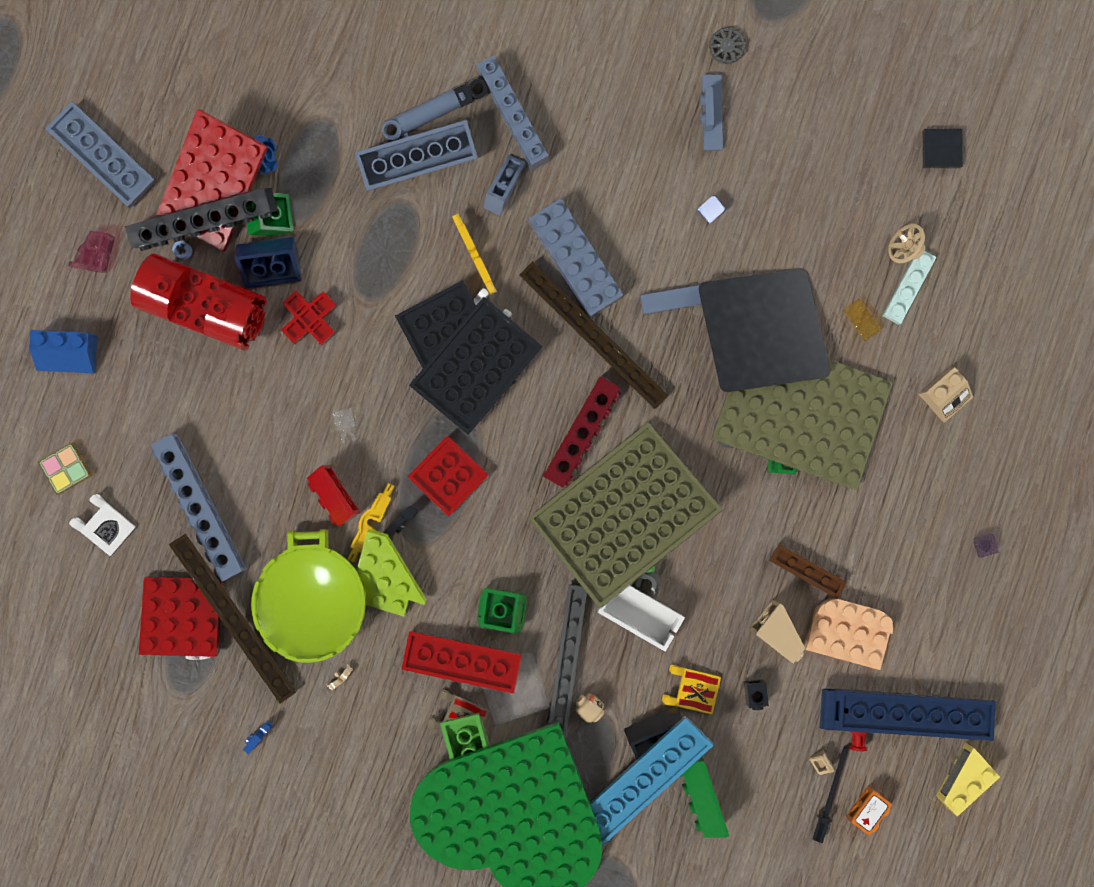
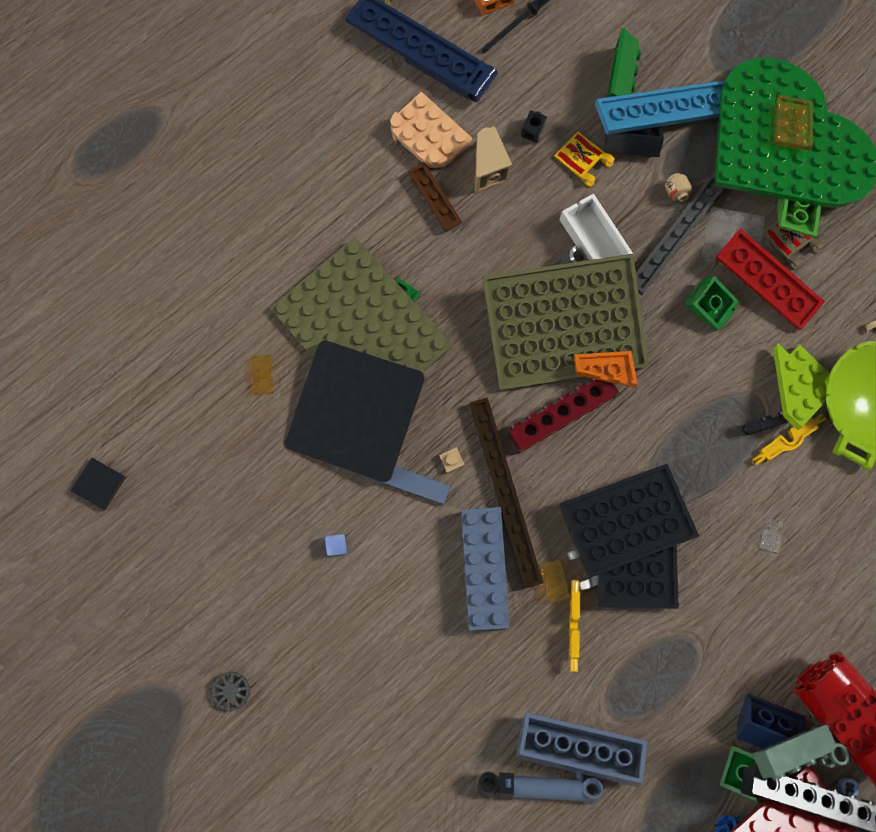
camera: 150 degrees left, 10 degrees down
red plate [281,290,337,345] -> none
red slope [307,465,361,527] -> none
red plate [407,435,489,517] -> none
sand blue brick [477,55,549,171] -> none
sand blue slope [483,155,525,216] -> none
sand blue bracket [700,74,723,151] -> none
tan slope [809,749,835,775] -> none
red bush [849,731,868,752] -> none
light aqua plate [882,251,936,325] -> none
tan wheel [888,224,925,263] -> none
tan slope [919,367,973,423] -> none
clear purple plate [973,534,999,558] -> none
none -> tan plate [439,447,465,473]
none -> clear yellow plate [541,559,570,603]
none -> orange wing [574,351,638,388]
none -> sand green hinge [752,725,849,781]
none -> clear yellow plate [774,95,813,151]

